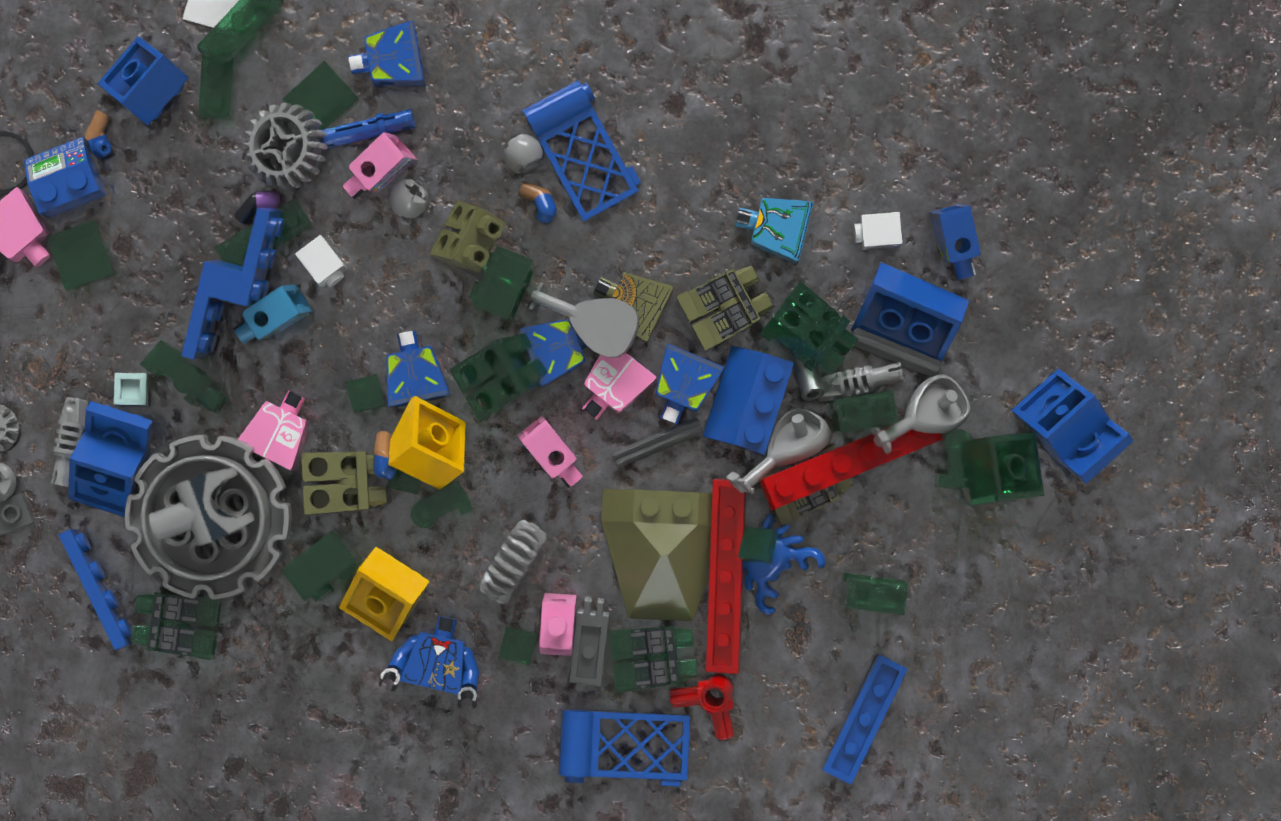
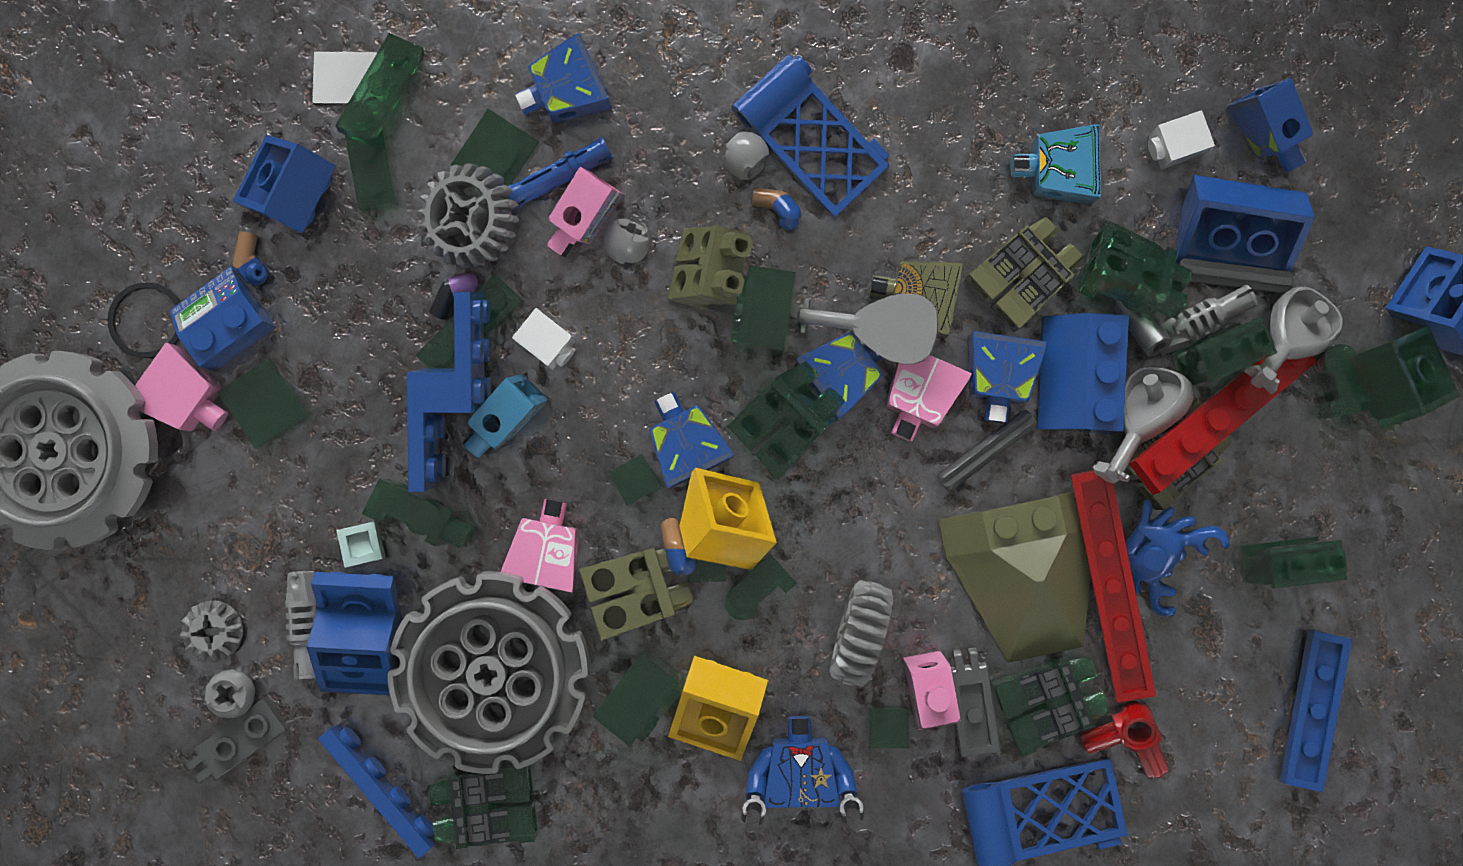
camera: 10 degrees left, 0 degrees up
light grey connector [149,467,255,546] -> none
bright pink torso [517,415,583,488] -> none
clear green tile [738,527,778,564] -> none

